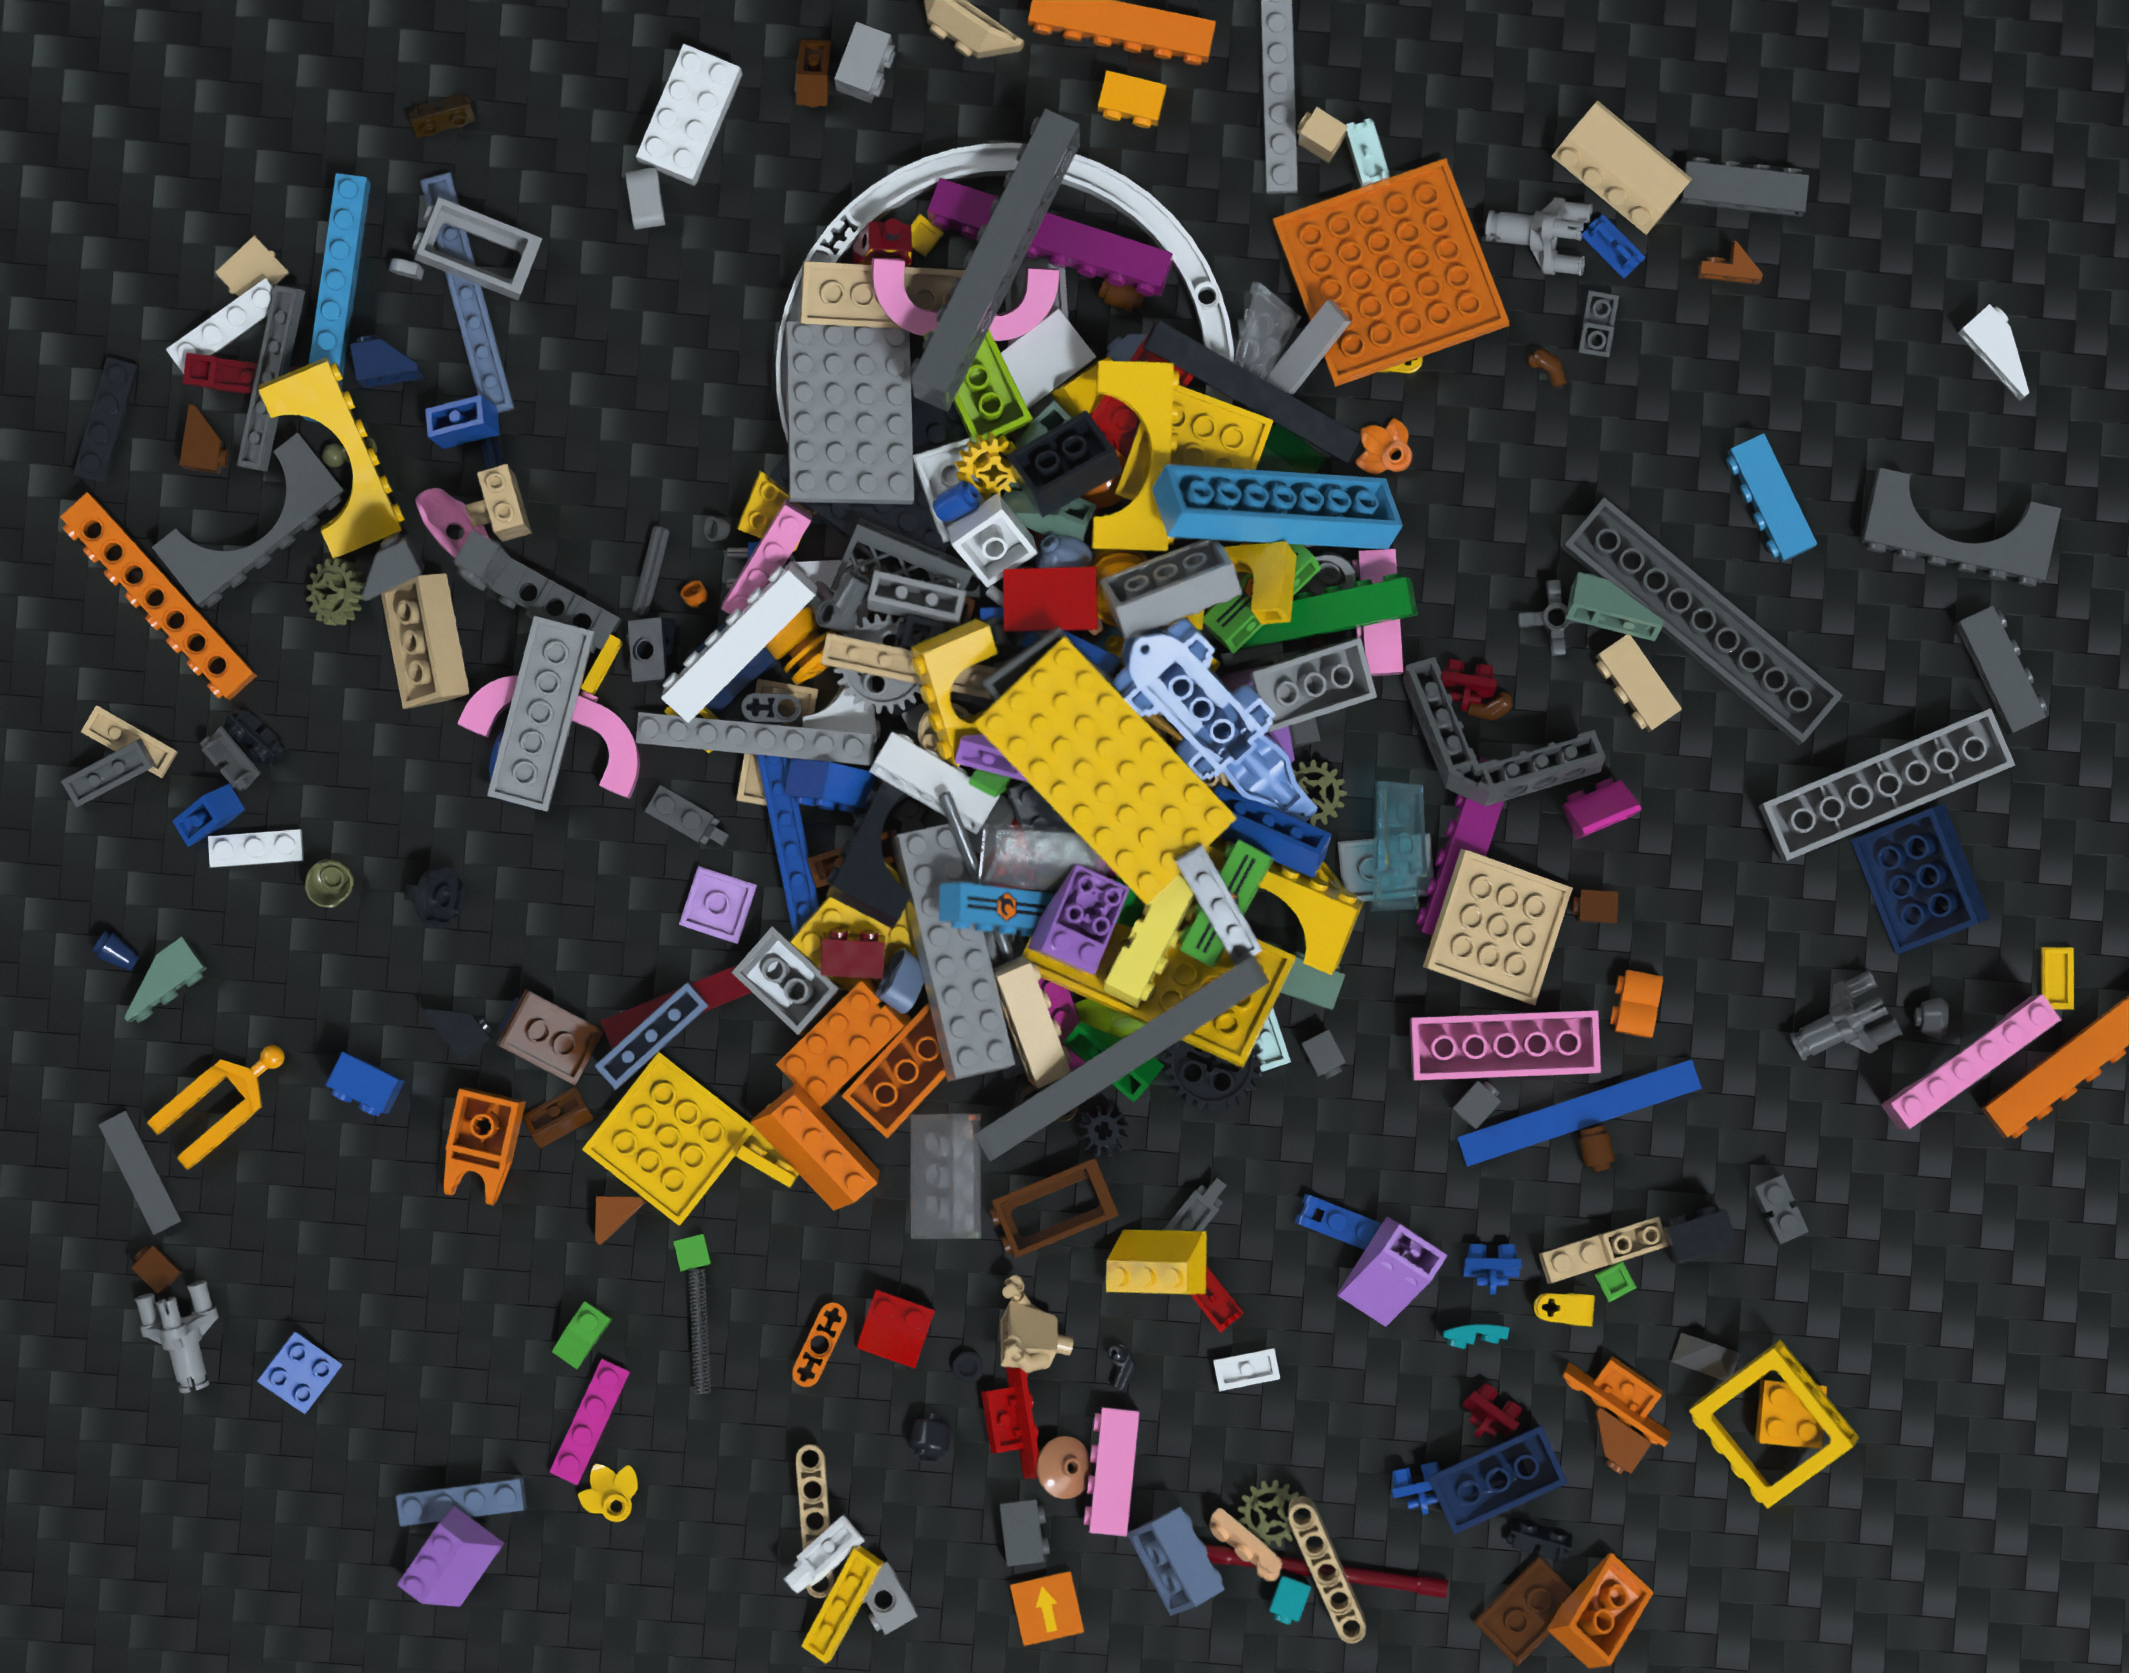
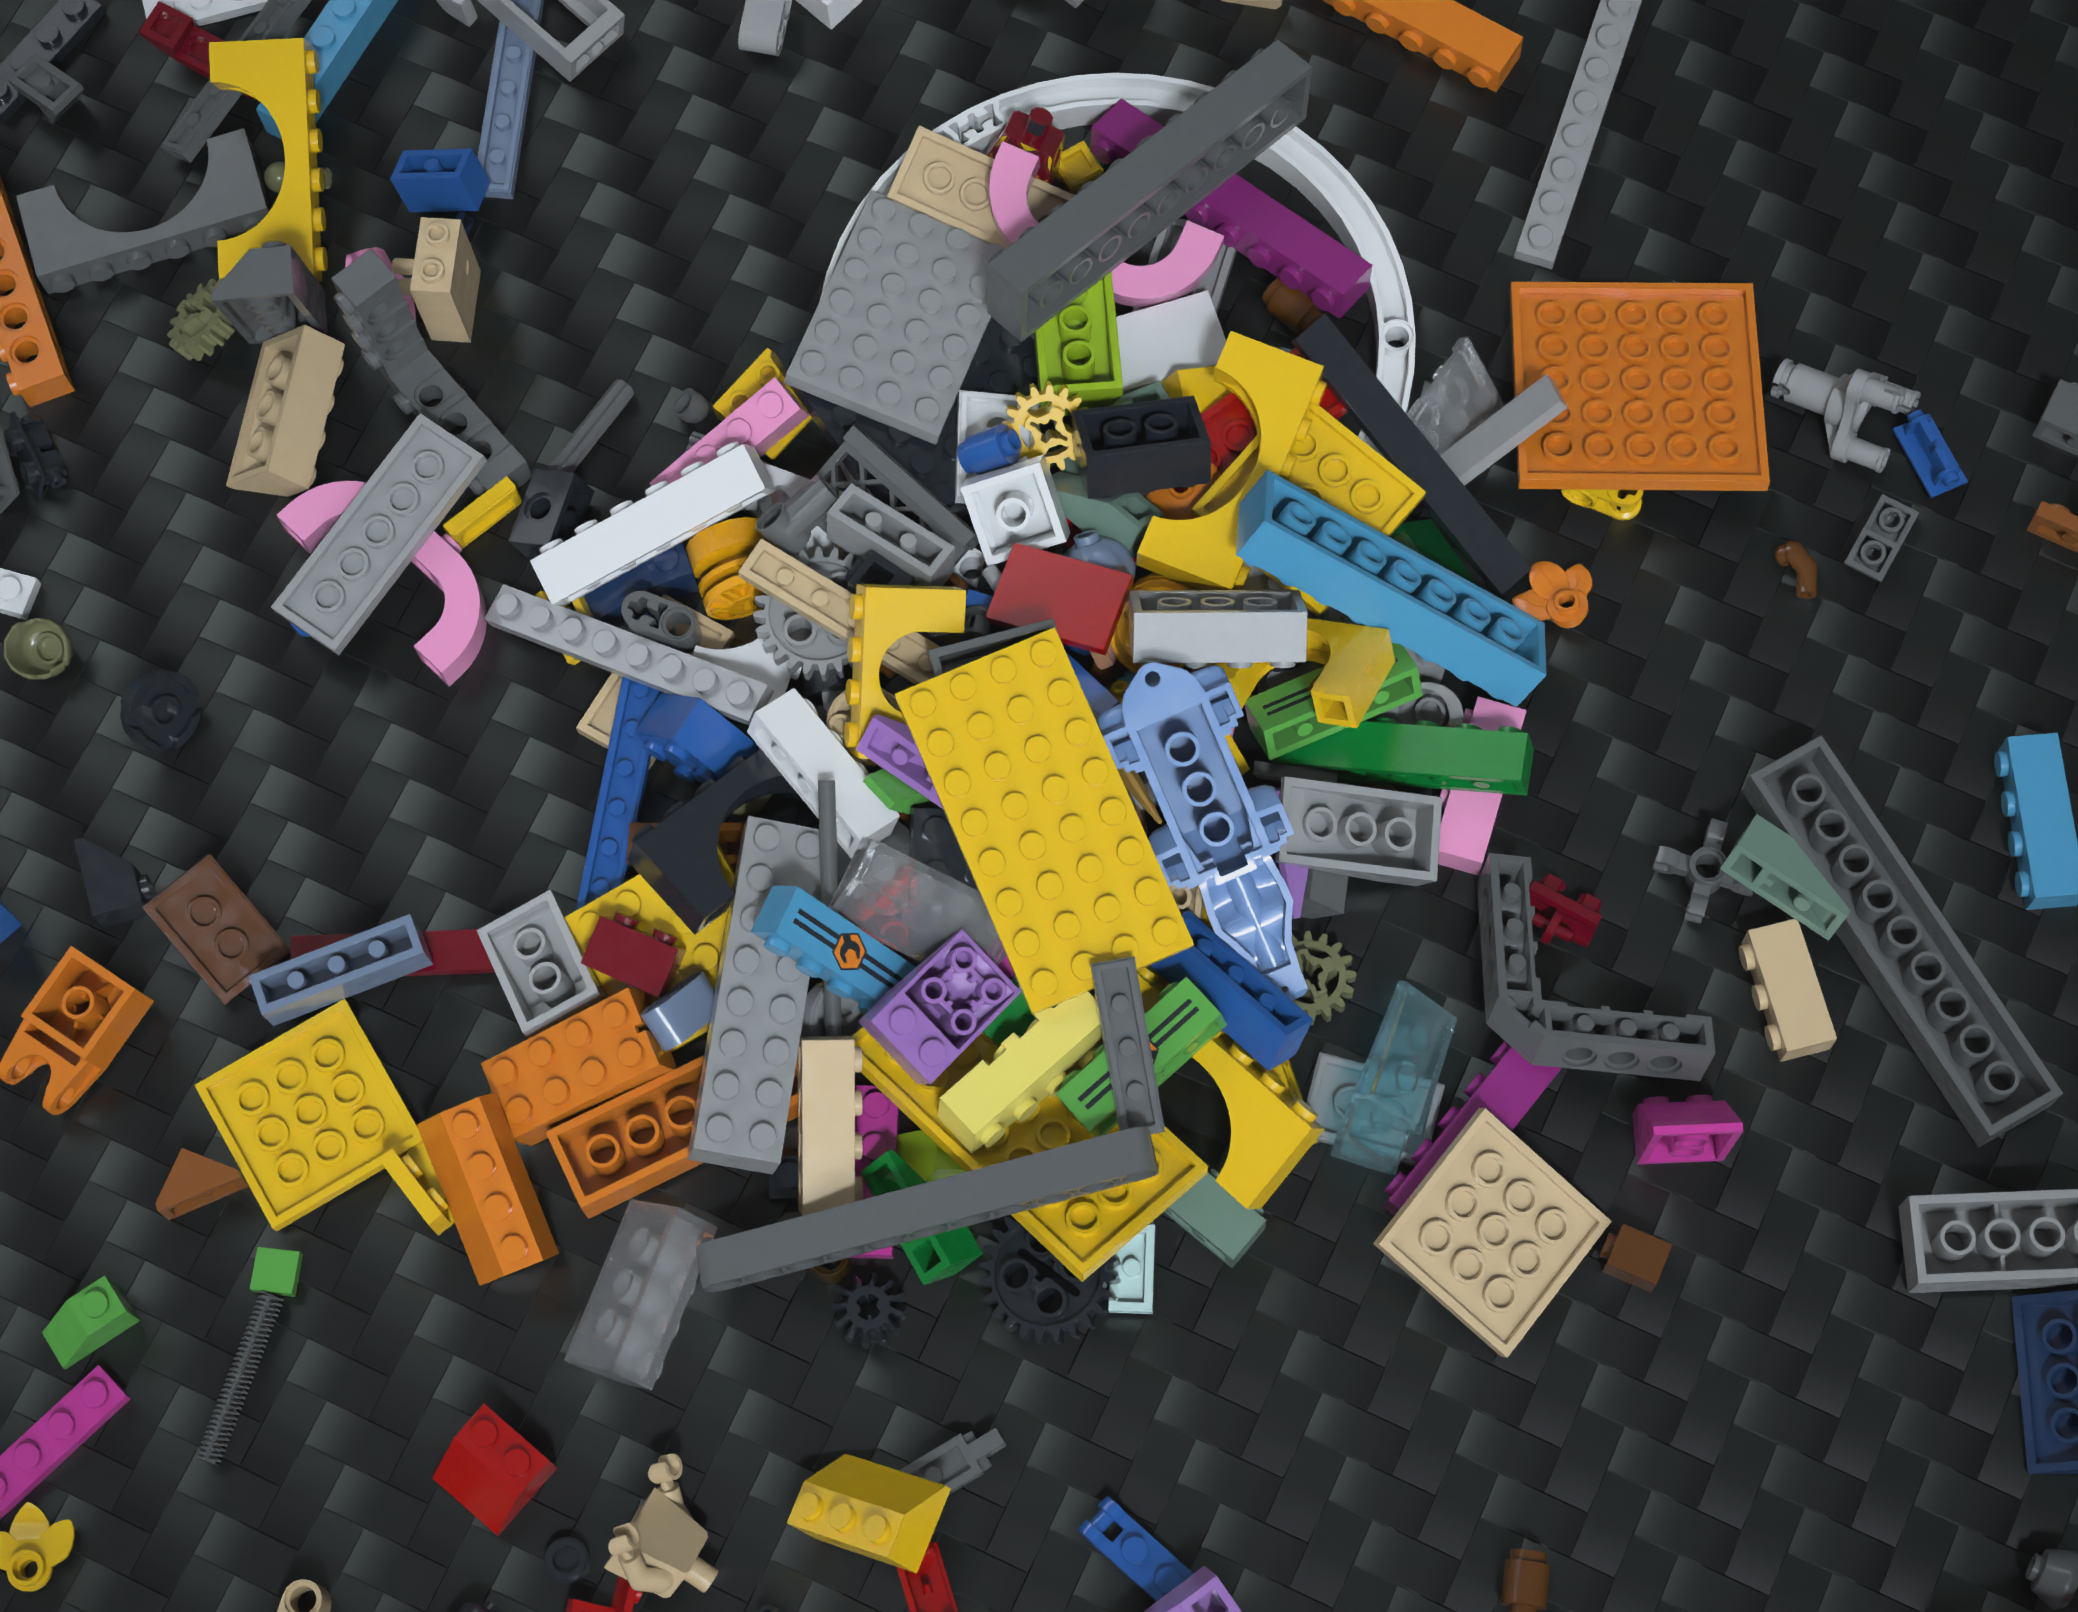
camera: 25 degrees right, 15 degrees down
reddish brown slope [179,405,228,474] -> none
dark blue slope [350,335,424,389] -> none
reddish brown slope [522,1086,593,1148] -> none
dark grey hinge [645,785,729,846] -> none
lavender tile [679,866,757,944] -> none
orange hinge [681,580,708,608] -> none
orange beam [792,1302,847,1387] -> none
reddish brown piece [989,1158,1119,1258] -> none
light orange brick [1098,71,1166,128] -> none
tan brick [1296,107,1348,163] -> none
dark grey brick [1300,1029,1346,1079] -> none
light aqua hinge [1345,118,1390,188] -> none
bright pink brick [1410,1011,1601,1081] -> none
dark grey brick [1452,1081,1501,1130] -> none
blue tile [1457,1059,1702,1167] -> none
reddish brown arm [1467,692,1512,721] -> none
tan slope [1552,101,1692,234] -> none
orange brick [1610,970,1663,1039] -> none
dark grey wheel [1790,969,1903,1061] -> none
none -> dark grey slope [7,53,84,124]

